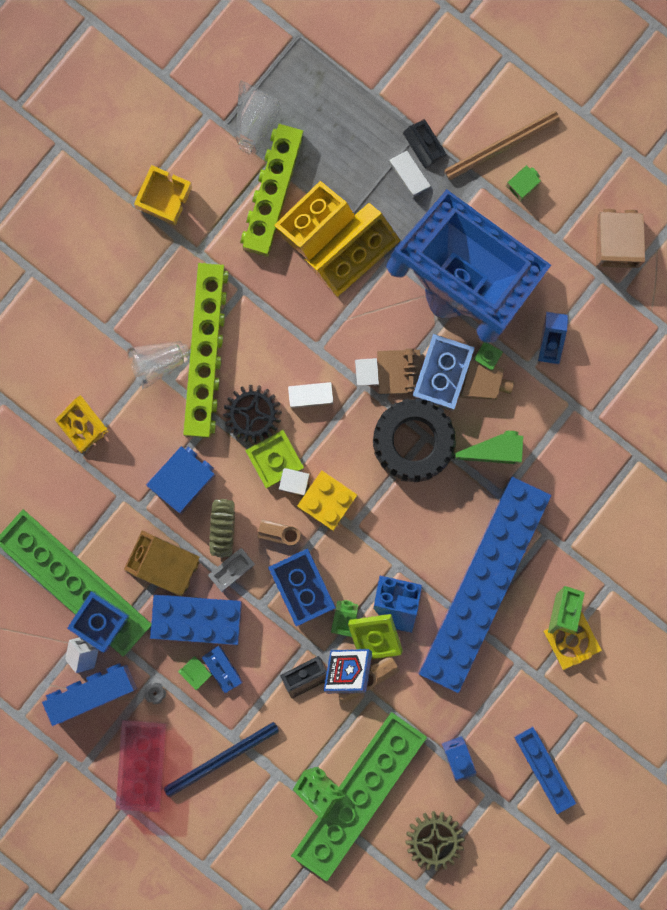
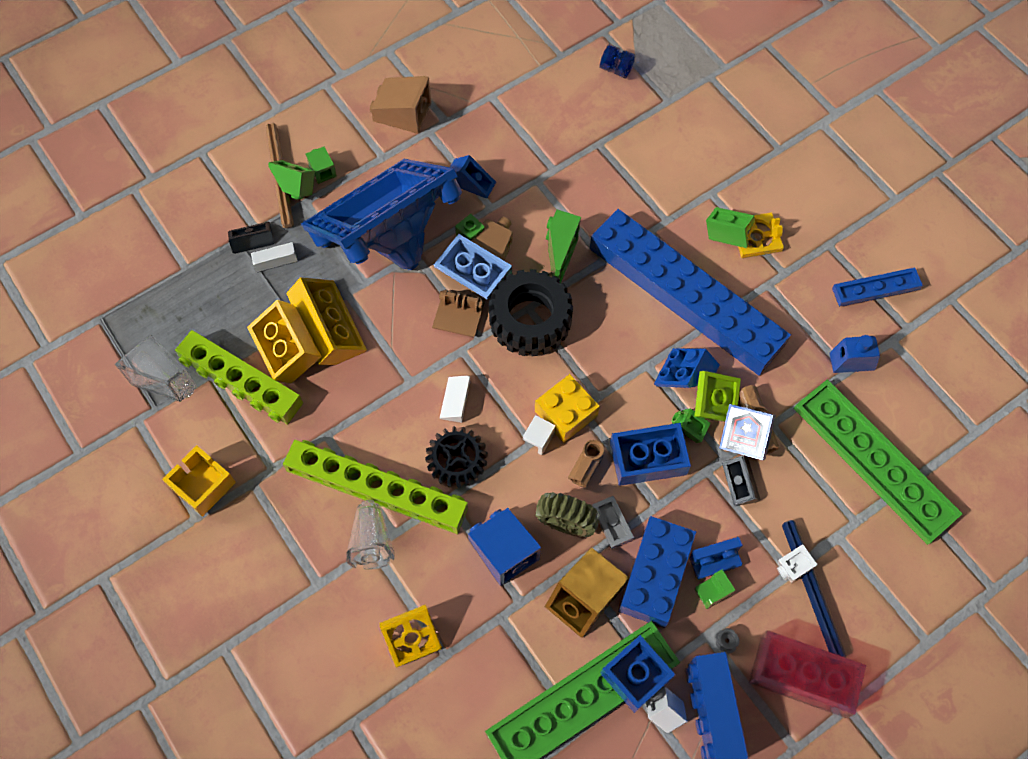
camera: 75 degrees left, 20 degrees down
lime plate [245,430,304,489] -> none
bright green bracket [293,767,345,819] -> none
white panel [355,358,379,386] -> none
olive gear [405,811,465,871] -> none
none -> bright green slope [268,160,315,199]
none -> white bracket [777,545,817,583]

